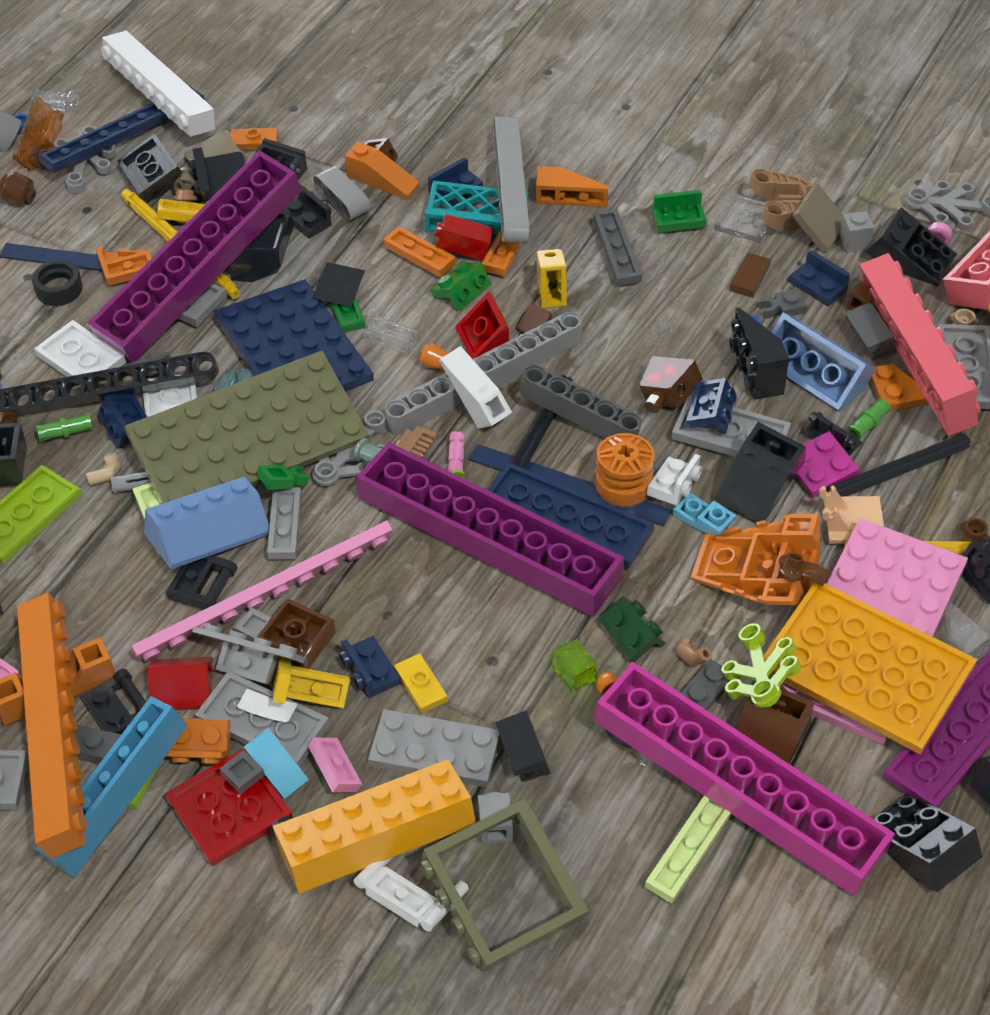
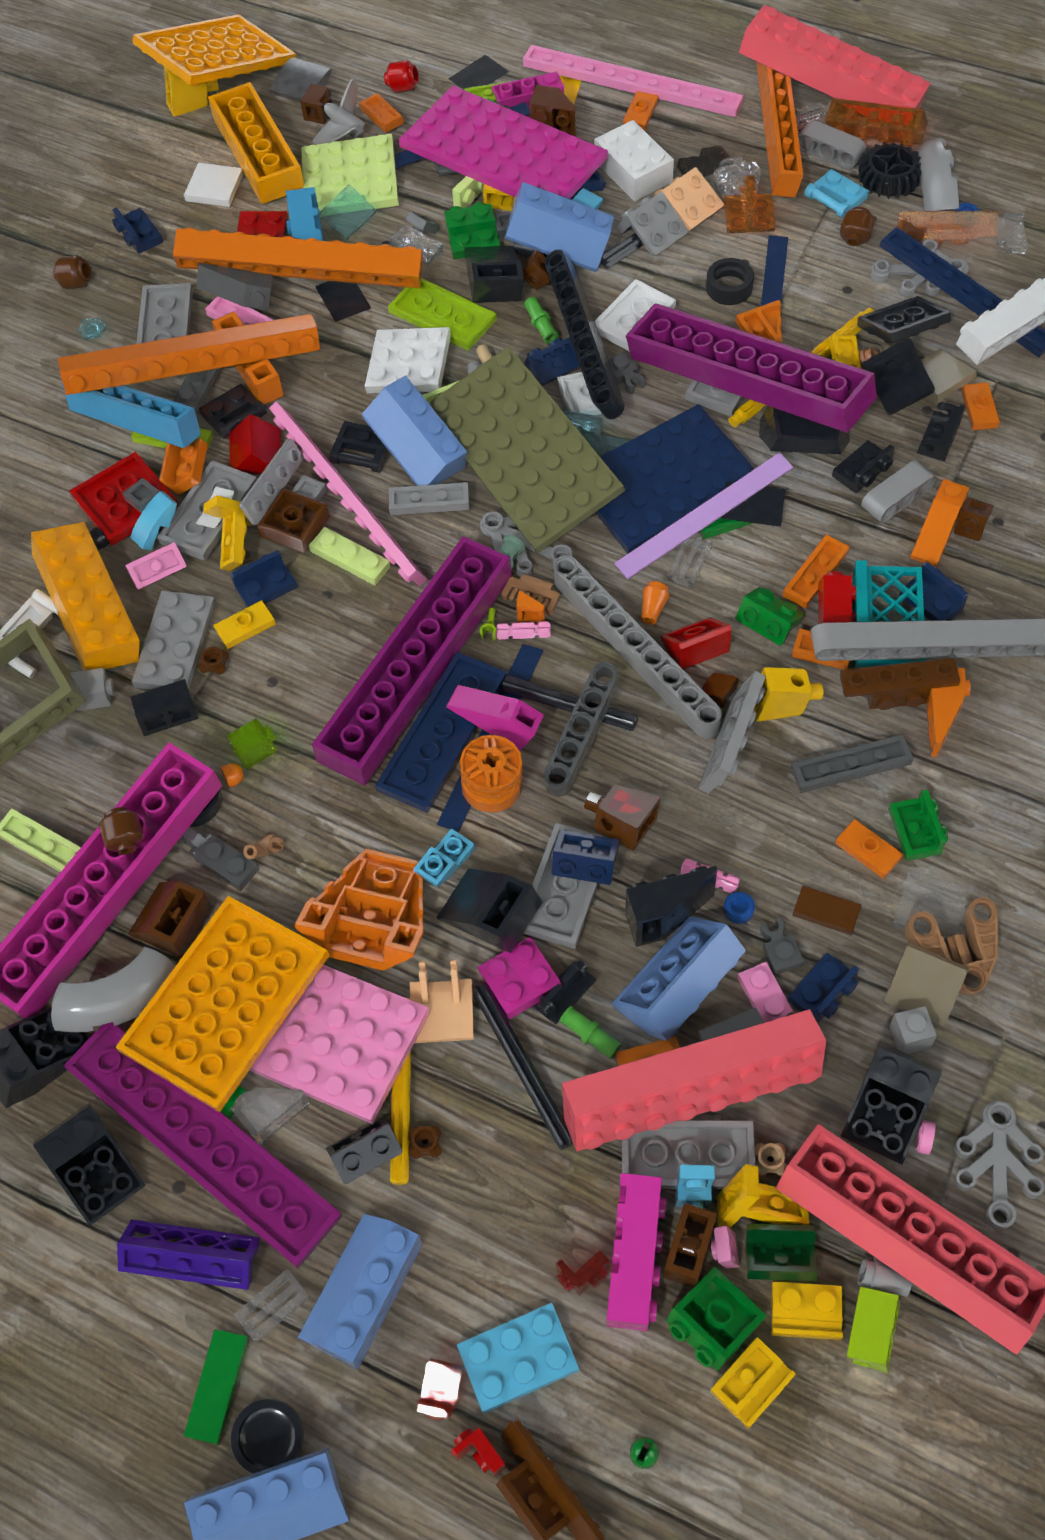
camera: 90 degrees right, 10 degrees up
green plate [257,464,310,491] -> none
white slope [439,346,512,429] -> none
dark green bracket [598,596,666,662] -> none
white bracket [647,454,702,506] -> none
lime plant [721,623,801,708] -> none
reddish brown plate [778,553,832,586] -> none
none -> light grey brick [51,947,175,1032]
none -> reddish brown head [99,807,144,855]
none -> reddish brown plate [198,647,229,675]
none -> yellowish green plate [309,527,391,586]
none -> white plate [364,327,451,393]
none -> dark pink slope [446,685,544,751]
none -> orange slope [516,591,545,624]
none -> lavender piece [614,453,793,580]
none -> bright pink axle [680,859,740,893]
none -> light grey plate [698,671,766,794]
none -> bright pink plate [737,962,794,1022]
none -> orange plate [835,819,903,879]
none -> reddish brown bracket [840,658,960,710]

